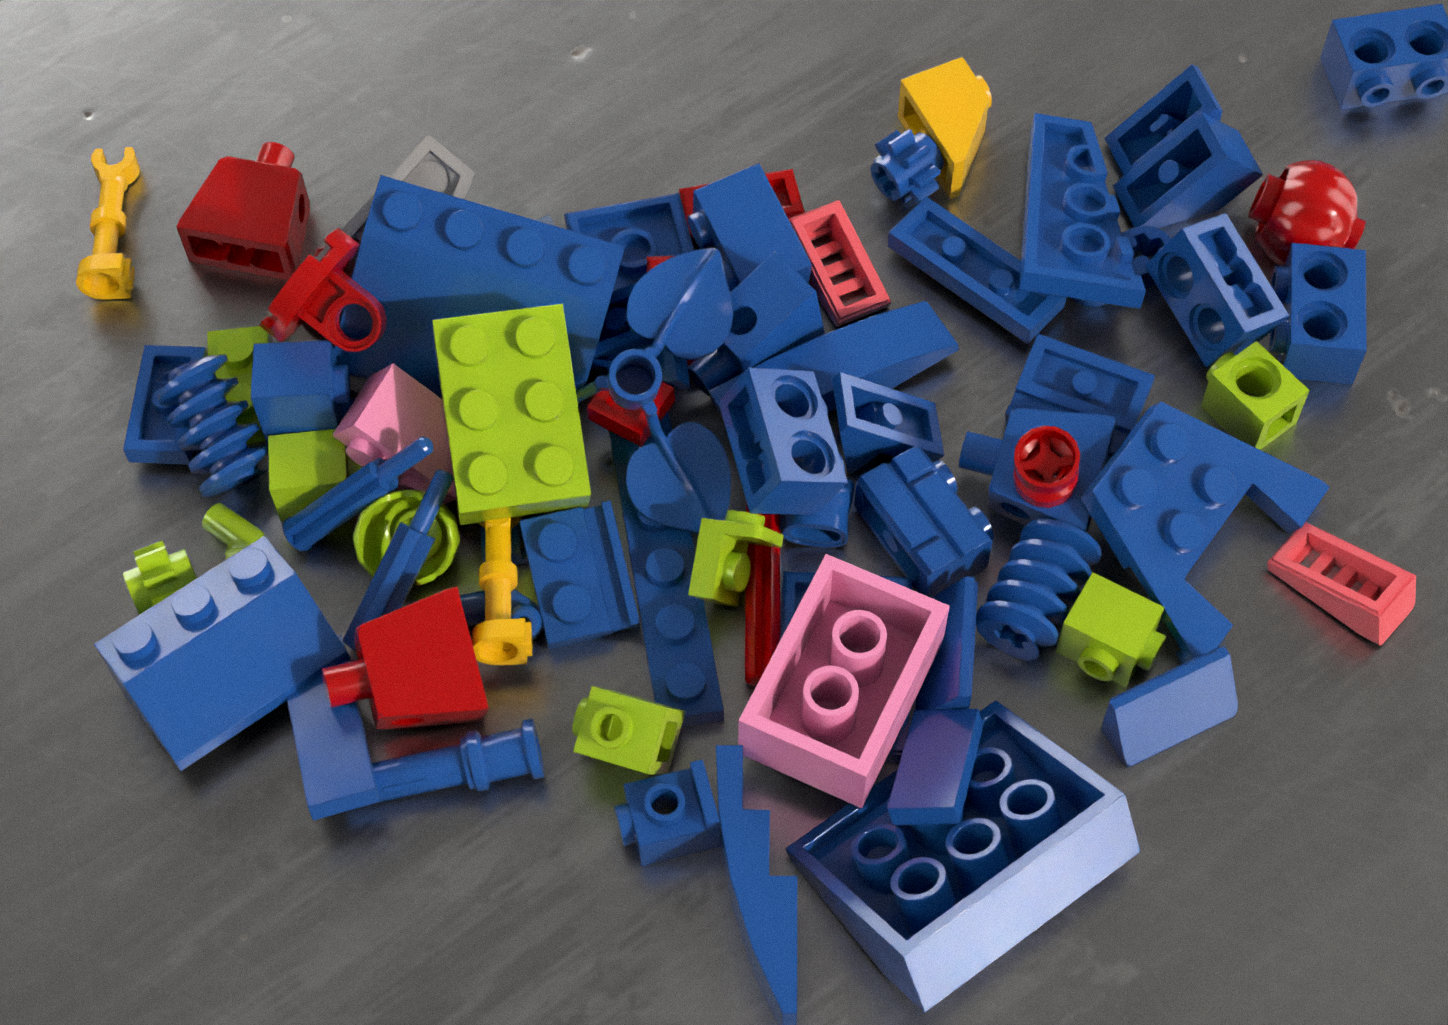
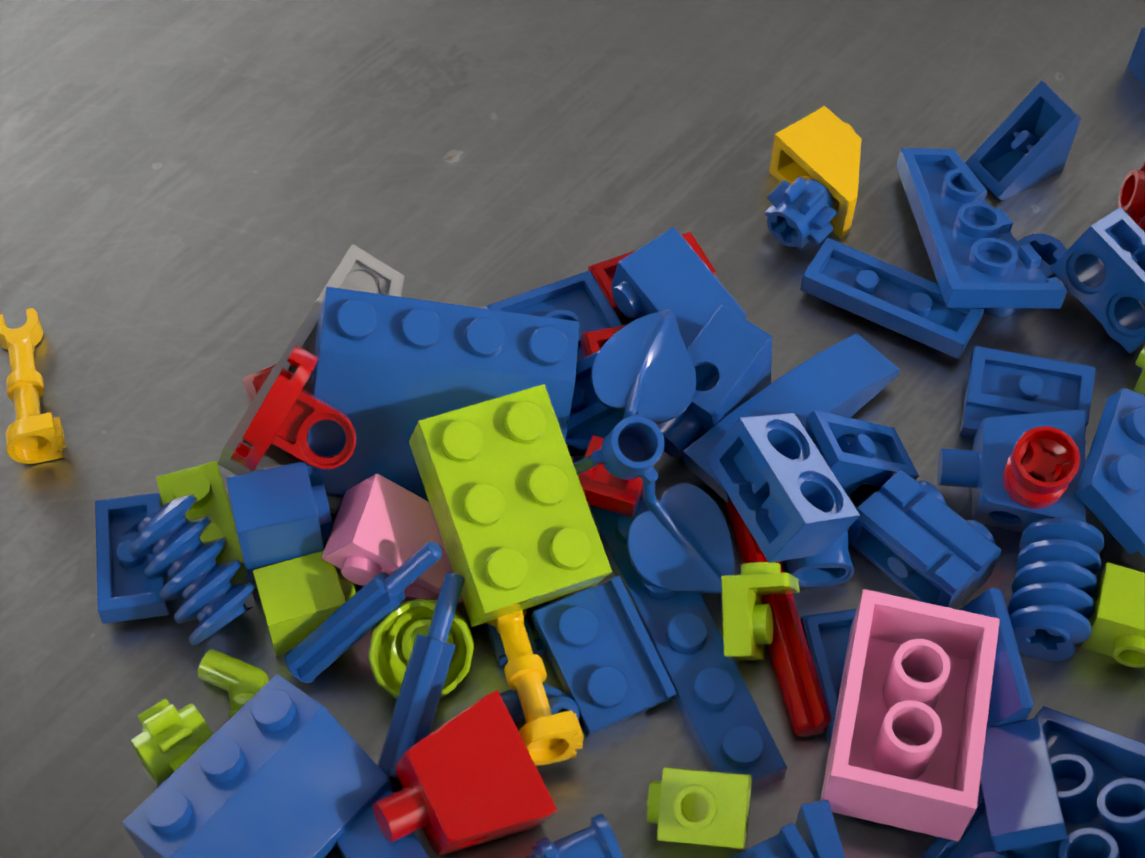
camera: 15 degrees left, 5 degrees down
red torso [176,142,310,281] -> none
coral slope [789,200,891,327] -> none
blue slope [1112,112,1263,228] -> none

